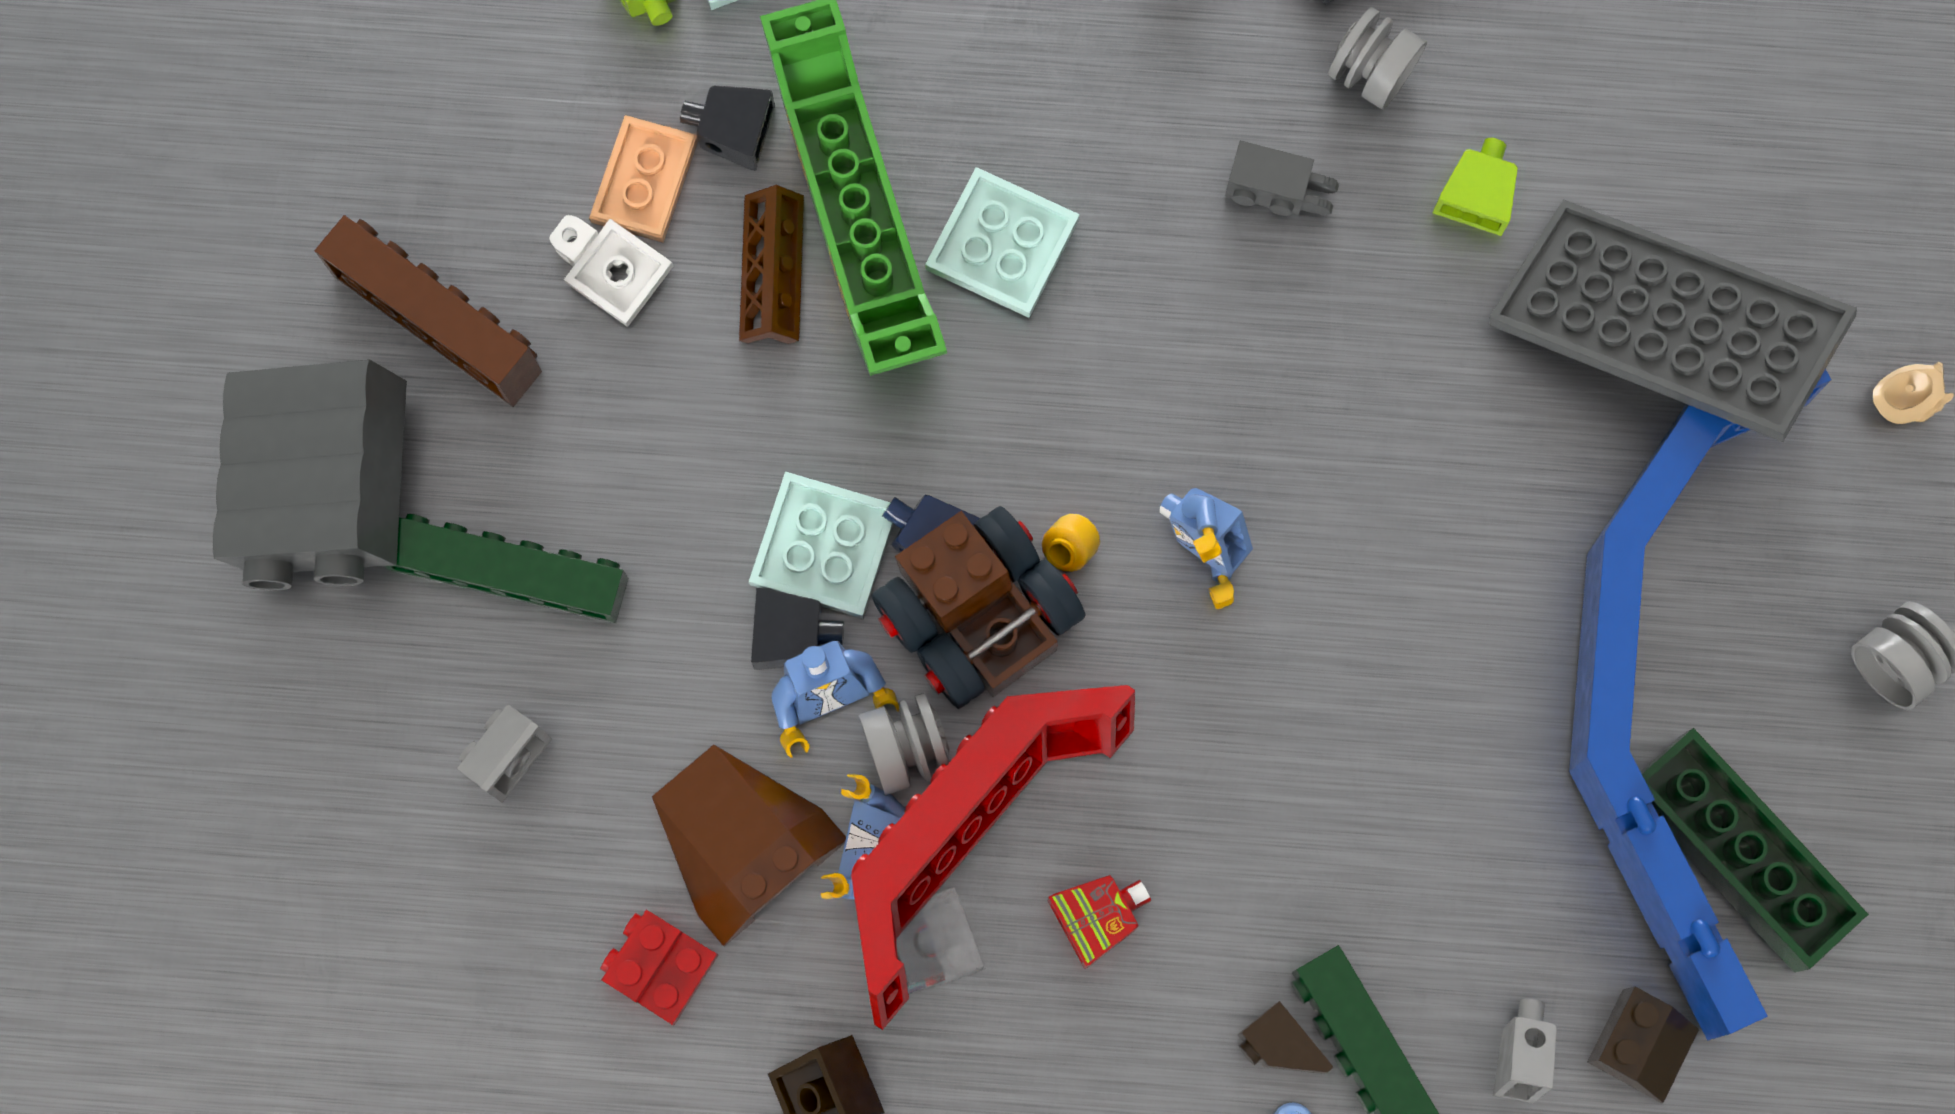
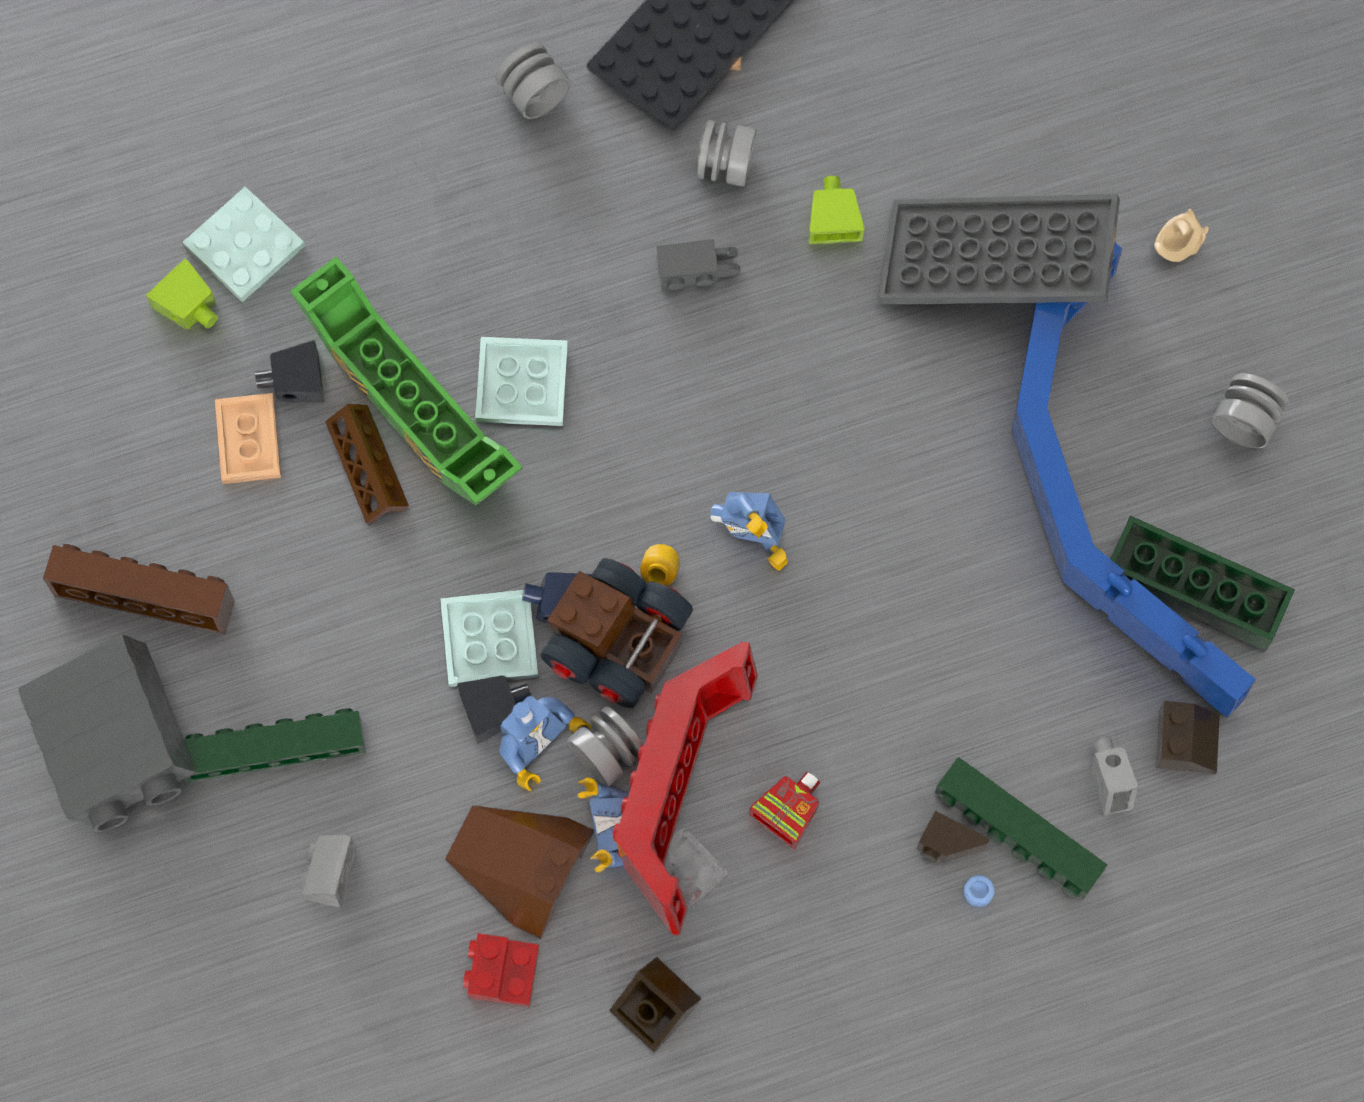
camera: 25 degrees left, 5 degrees down
white plate [549,215,674,327] -> none

